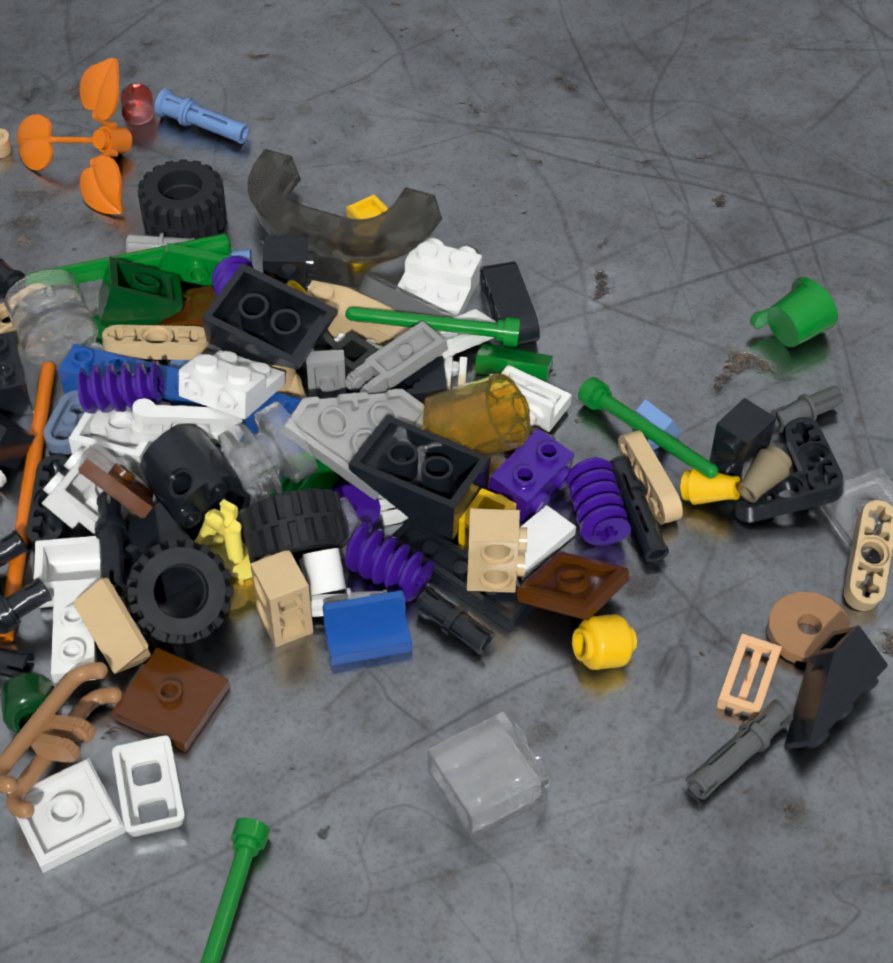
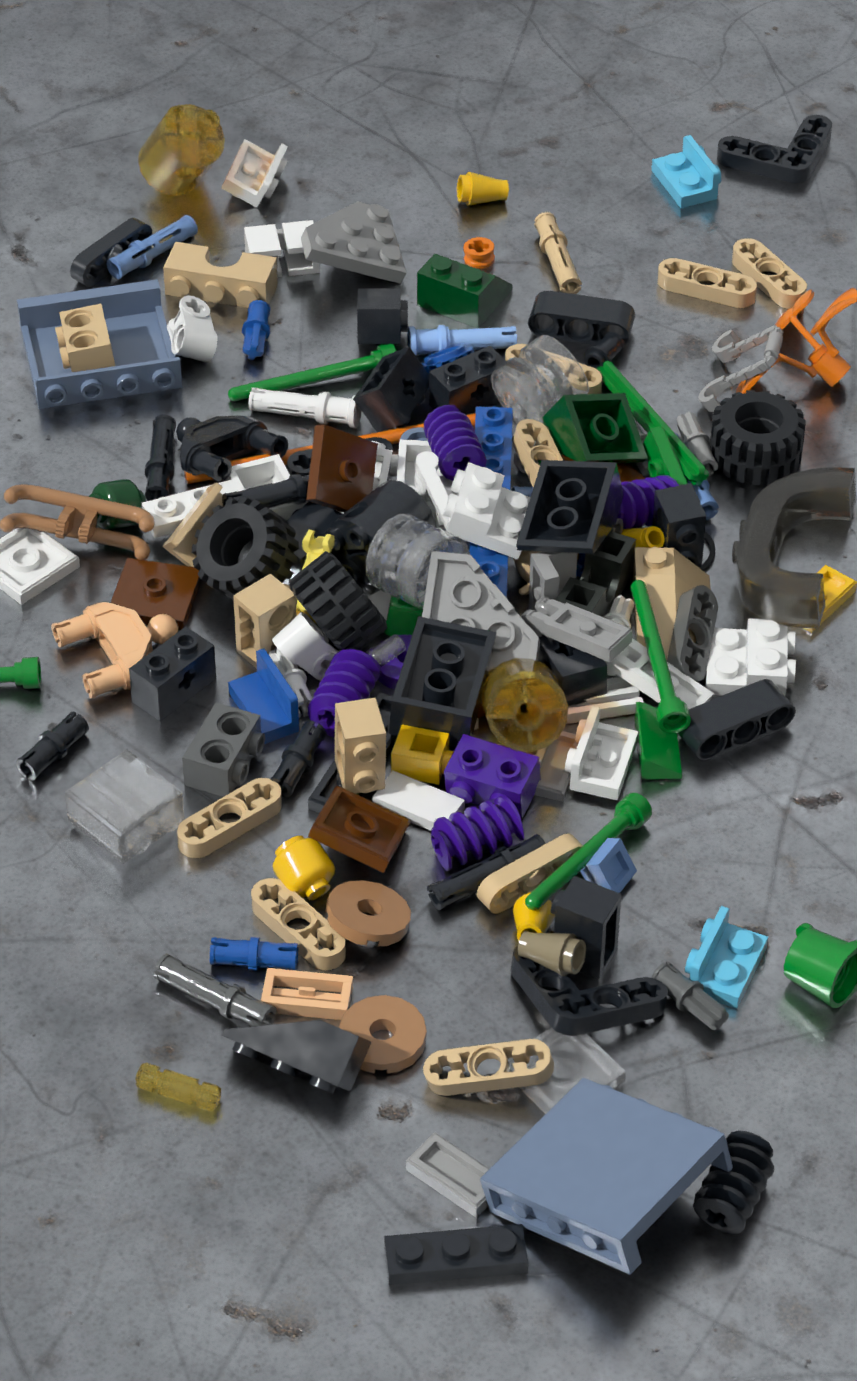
camera: 75 degrees right, 5 degrees down
white piece [112,736,185,837] -> none
none -> black pin [16,711,89,780]
none -> light nougat connector [51,602,178,699]
none -> black brick [129,627,216,721]
none -> clear yellow axle [135,1062,221,1111]
none -> tan beam [177,778,282,858]
none -> dark grey brick [182,702,265,797]
none -> blue pin [209,937,299,971]
none -> tan beam [251,878,346,970]
none -> medium nougat tile [326,880,411,946]
none -> medium azure bracket [685,906,768,1009]
none -> light grey piece [698,325,784,412]

